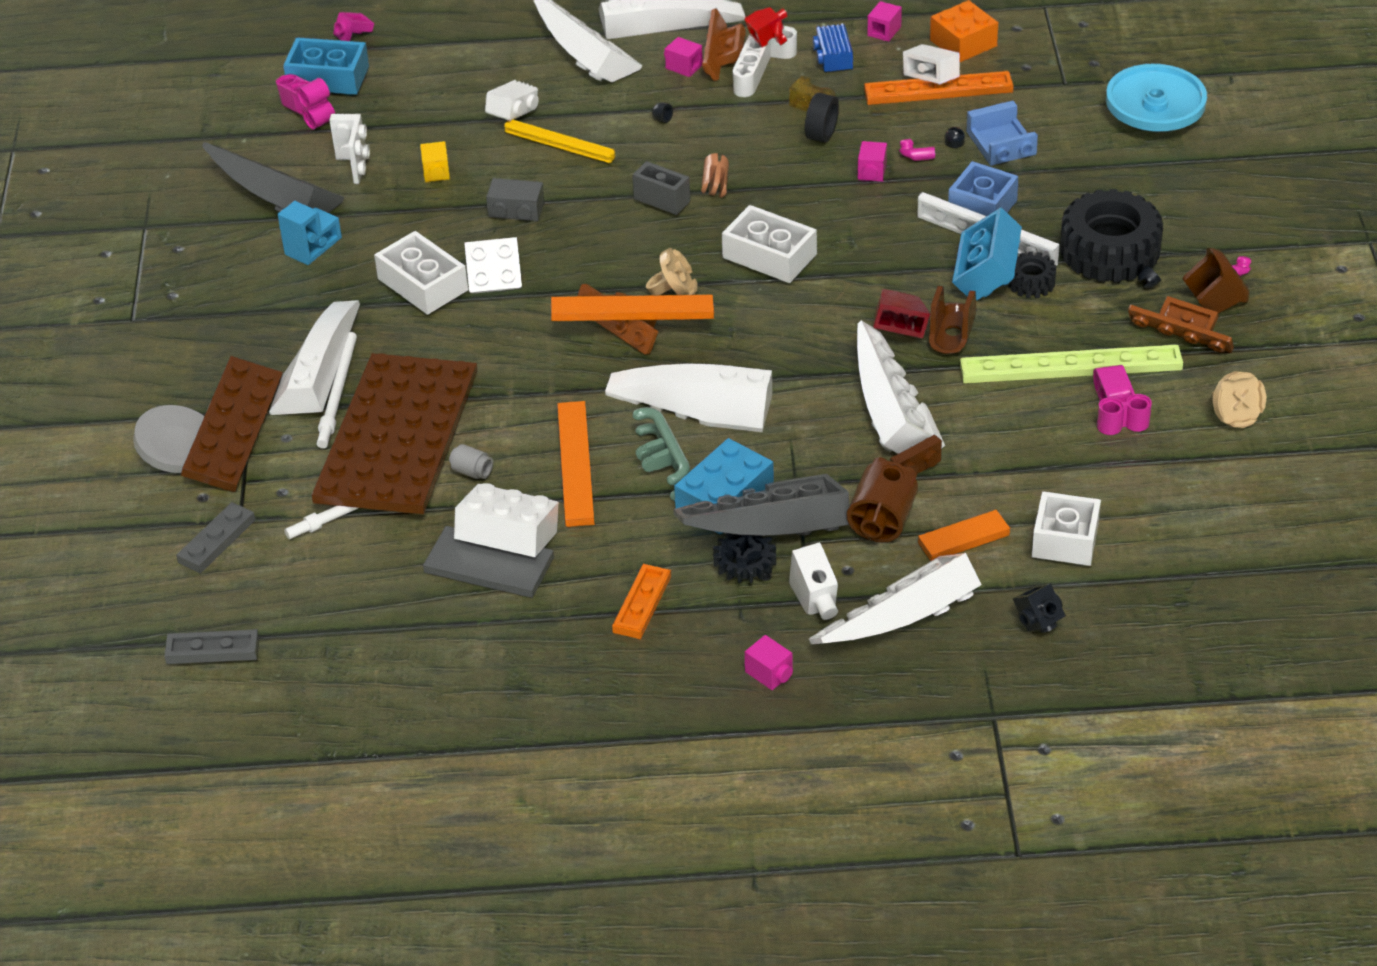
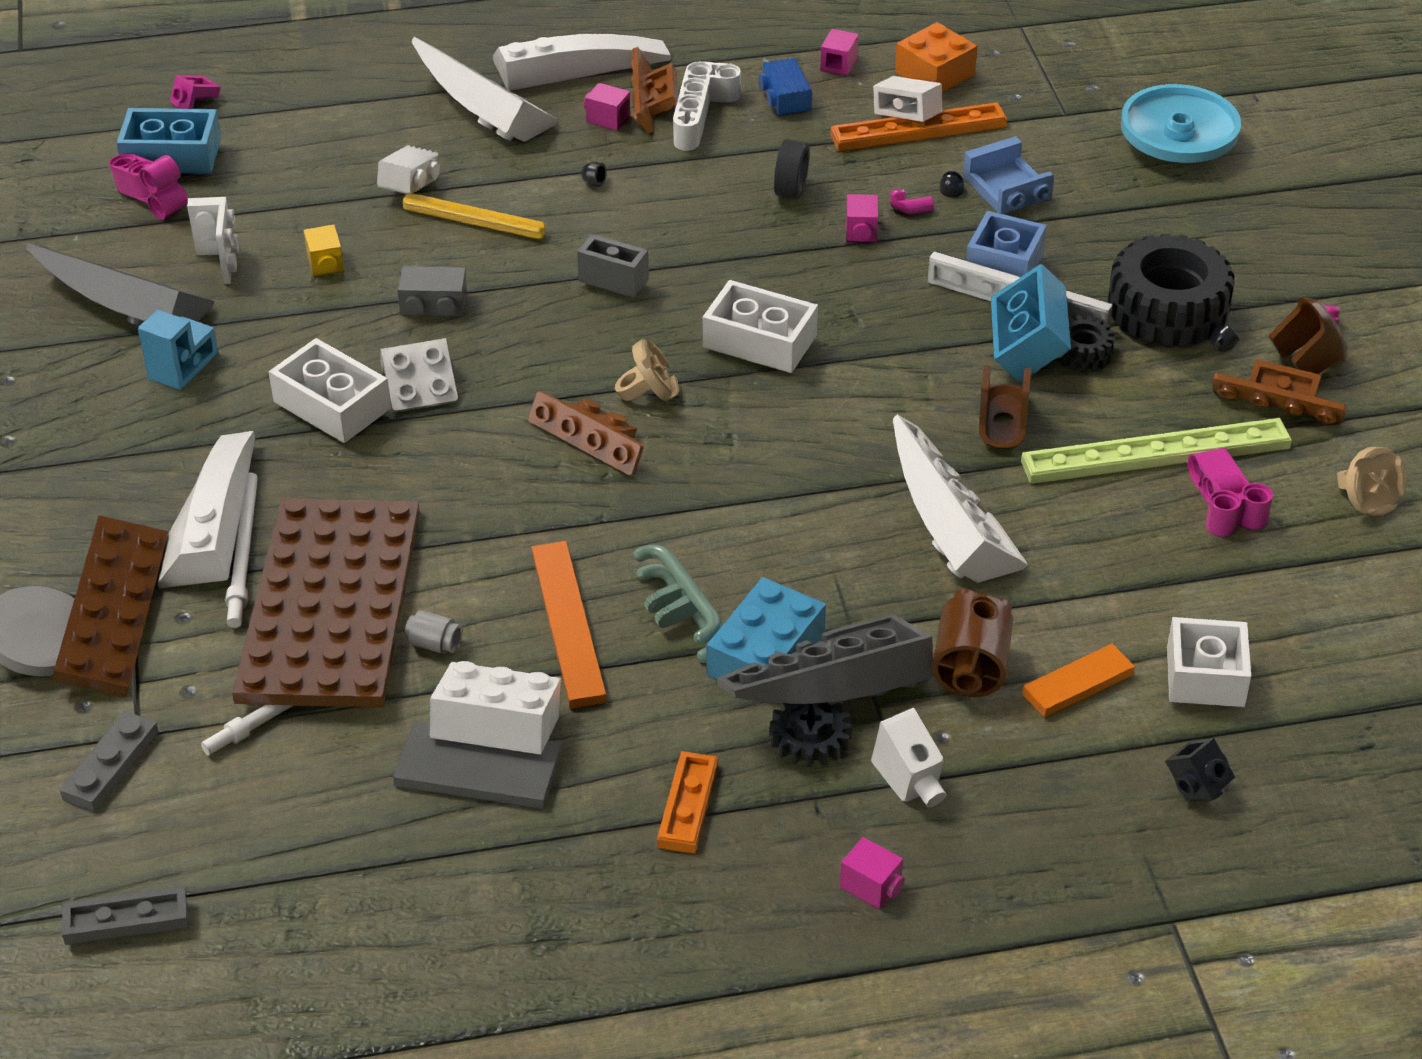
camera: 10 degrees left, 0 degrees up
orange tile [551,295,714,321] -> none
white wedge [605,364,772,432] -> none
nougat arm [701,153,729,198] -> none
red piece [744,7,788,48] -> none
clear yellow leg [789,75,835,112] -> none
white wedge [809,553,981,644] -> none
dark red torso [873,289,930,338] -> none
reddish brown plate [890,434,942,474] -> none

